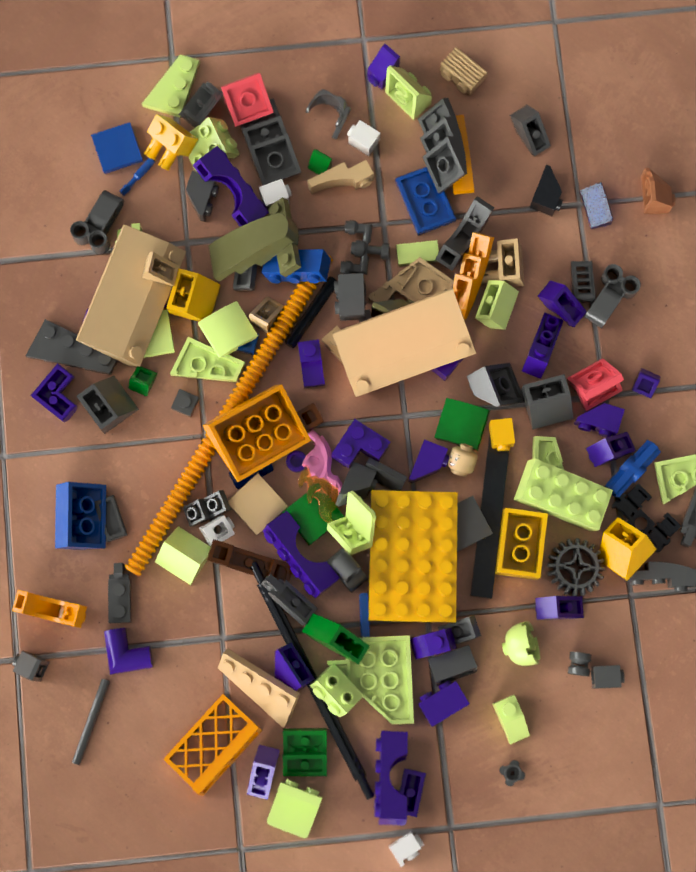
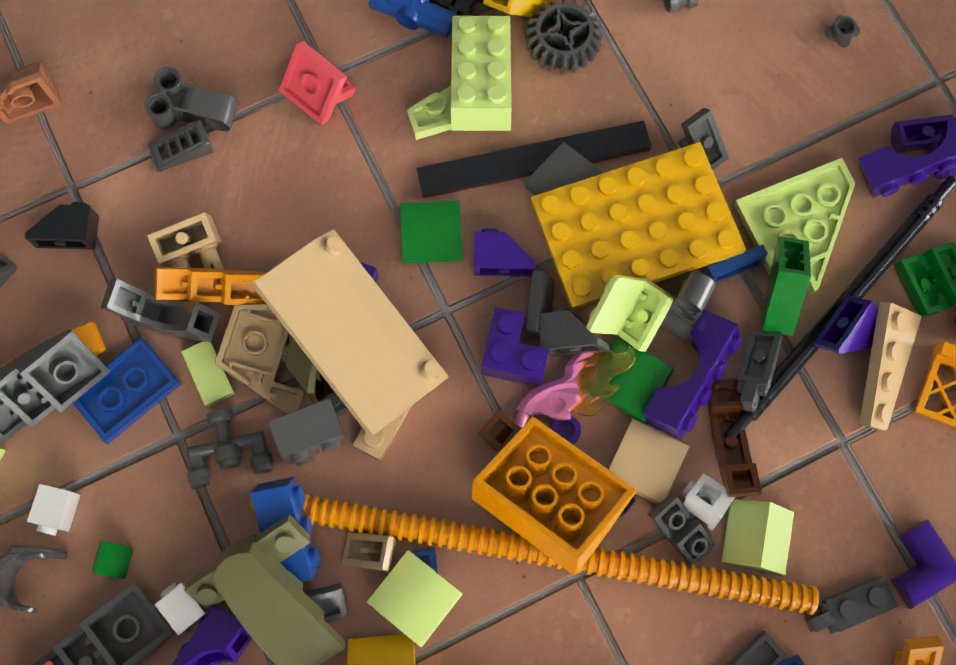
camera: 110 degrees left, 5 degrees down
yellowish green wing [170,337,245,383] -> none
dark grey plate [171,389,199,417] -> none
black axle [285,276,337,348] -> none
dark purple arch [298,339,325,388] -> none
tan slope [307,160,374,194] -> none
yellowish green brick [310,664,364,717] -> none
dark purple slope [410,627,457,660] -> none
dark purple brick [418,680,470,727] -> none
dark grey hinge [428,645,477,686] -> none
tan head [447,443,478,477] -> none
dark grey slope [467,363,524,407] -> none
yellowish green brick [475,280,519,330] -> none
yellow brick [489,418,515,451] -> none
yellowish green slope [492,695,530,744] -> none
yellow brick [495,508,548,580] -> none
yellowish green cylinder [502,621,540,666] -> none
dark grey slope [521,374,573,430] -> none
dark purple slope [522,312,564,379] -> none
dark purple slope [535,596,584,620] -> none
dark purple arch [538,280,587,327] -> none
dark purple slope [574,403,625,438] -> none
clear blue slope [580,182,613,229] -> none
dark purple slope [586,432,636,467] -> none
dark purple slope [632,368,660,398] -> none

